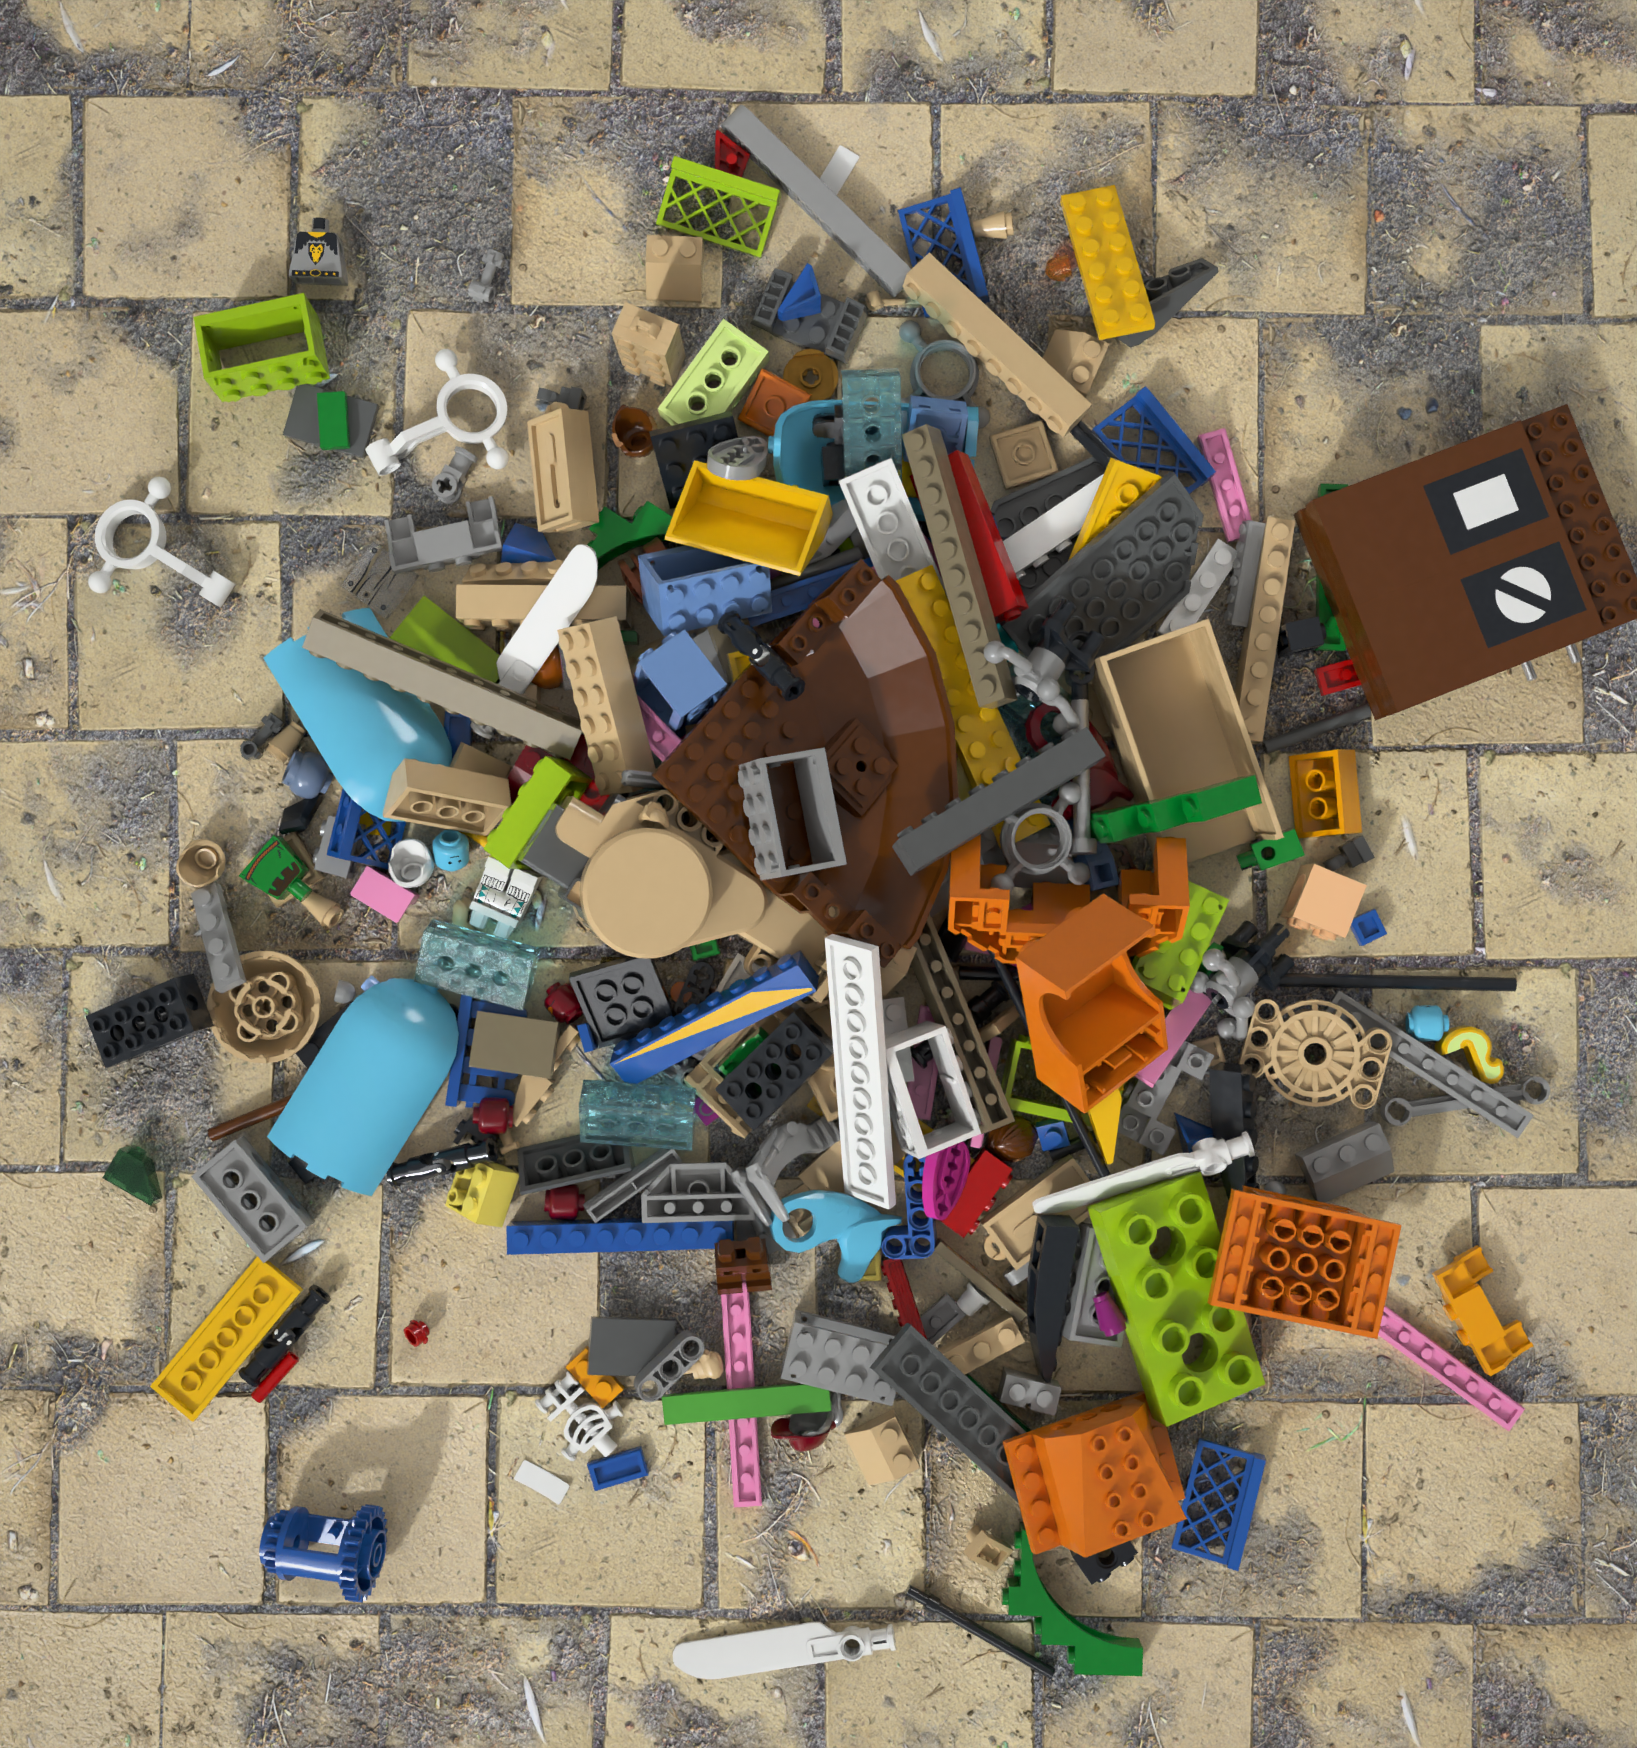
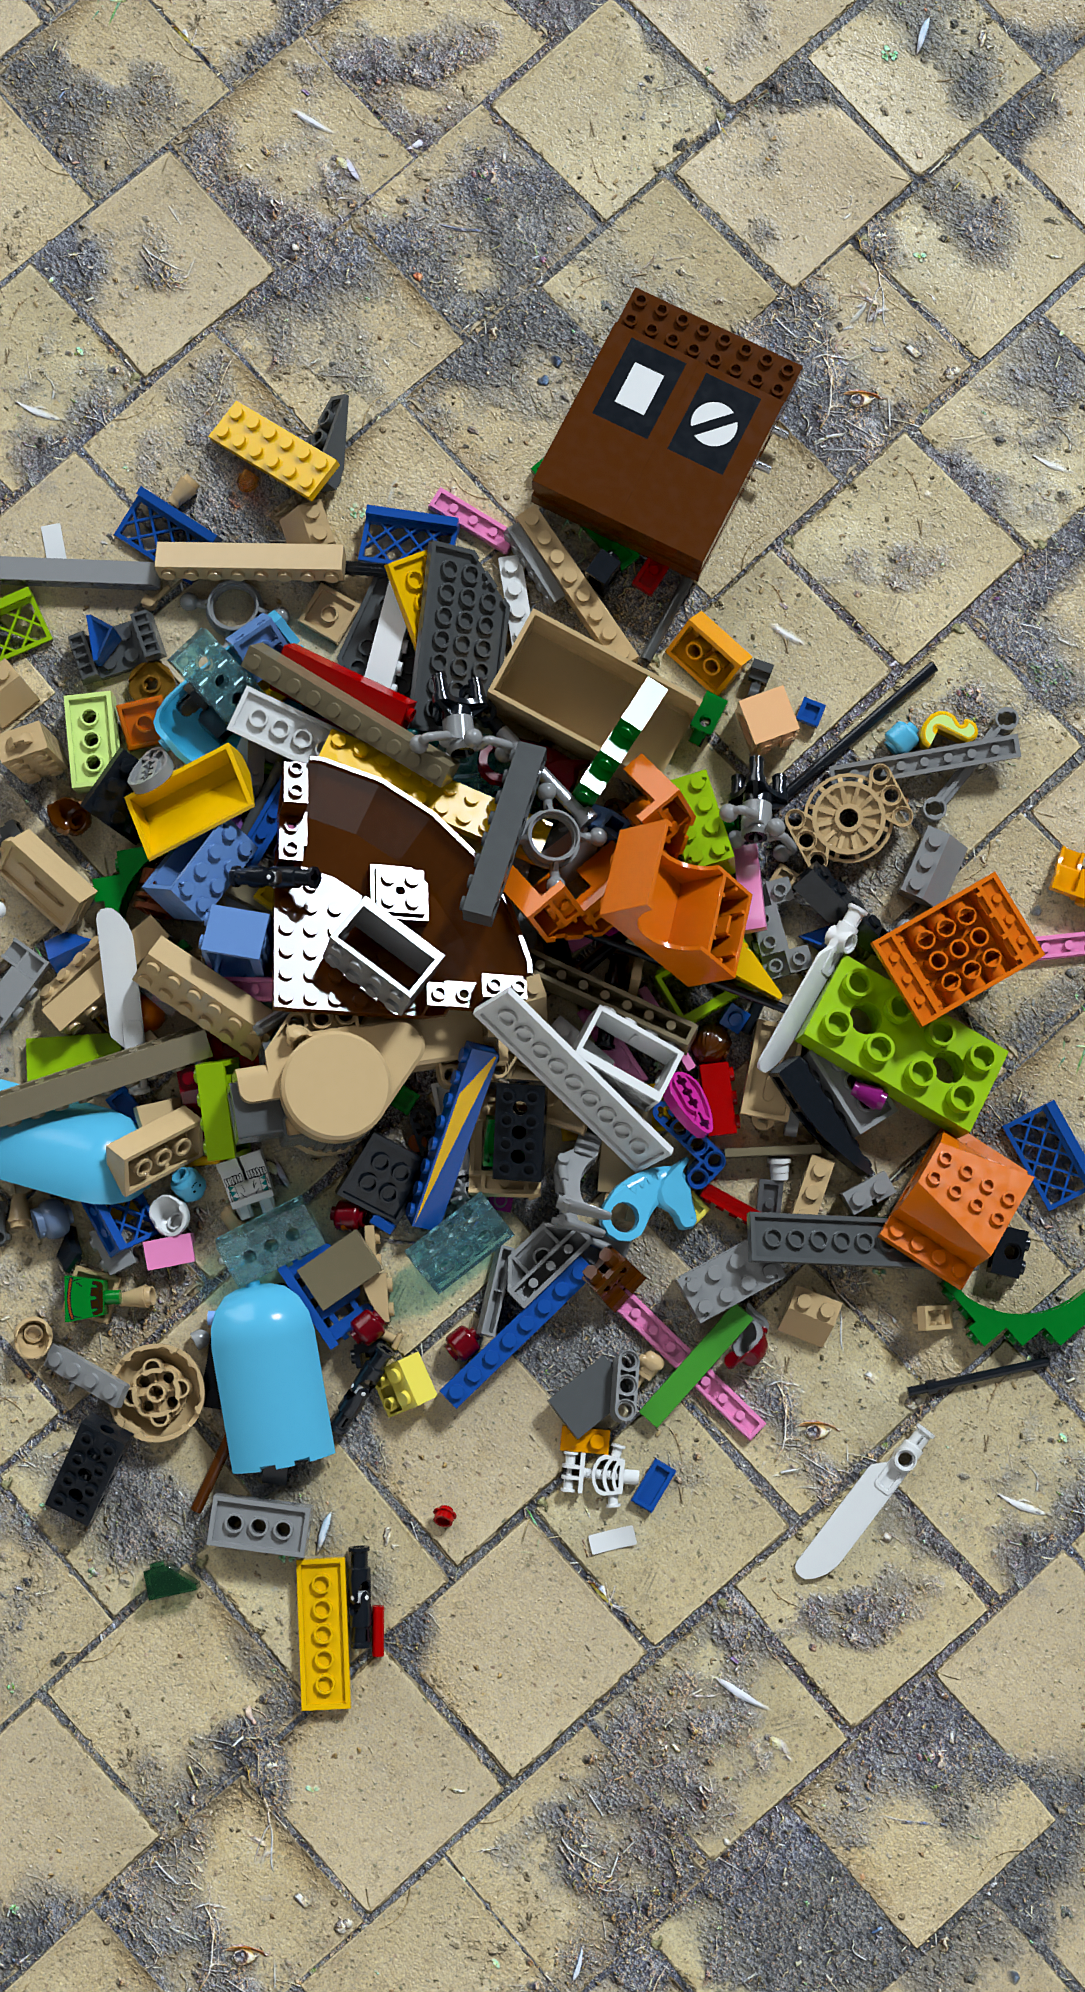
camera: 35 degrees left, 5 degrees down
blue piece [259,1504,388,1603] -> none
dark grey slope [517,1124,635,1195] -> none

